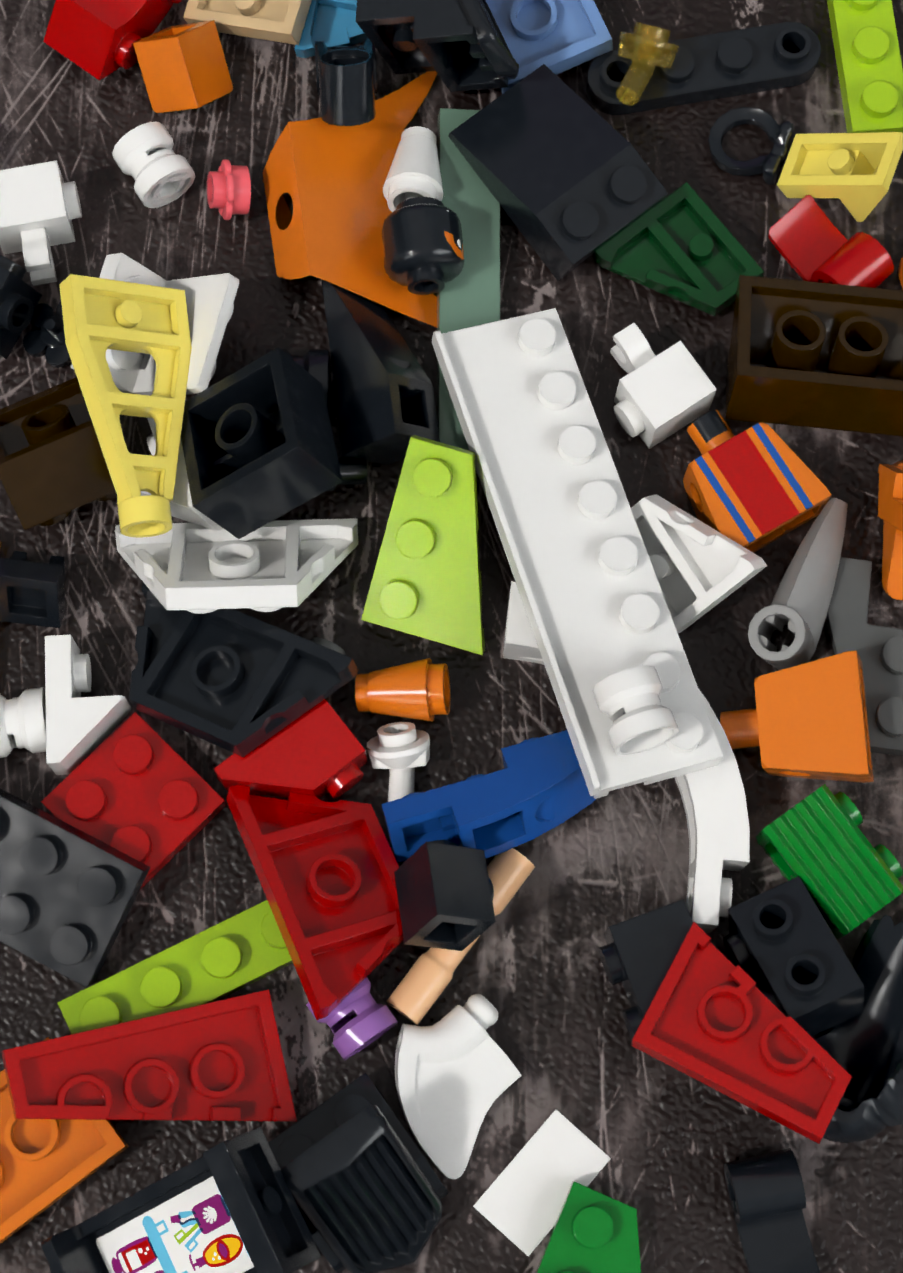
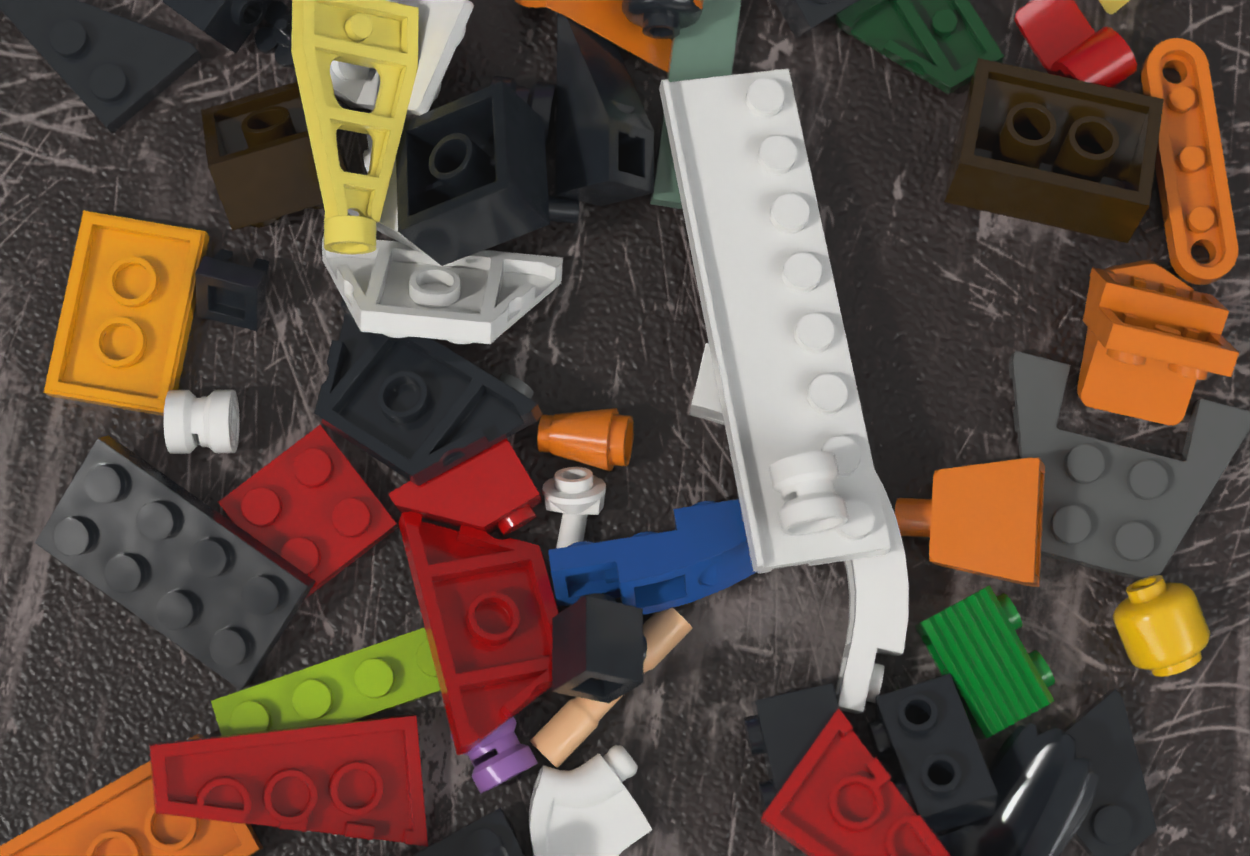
camera: 10 degrees right, 5 degrees up
white slope [45,634,131,775] -> none
lime wing [361,435,485,655] -> none
white brick [610,323,717,449] -> none
white wing [631,494,767,633] -> none
torso [683,410,832,553] -> none
light grey piece [748,497,848,670] -> none

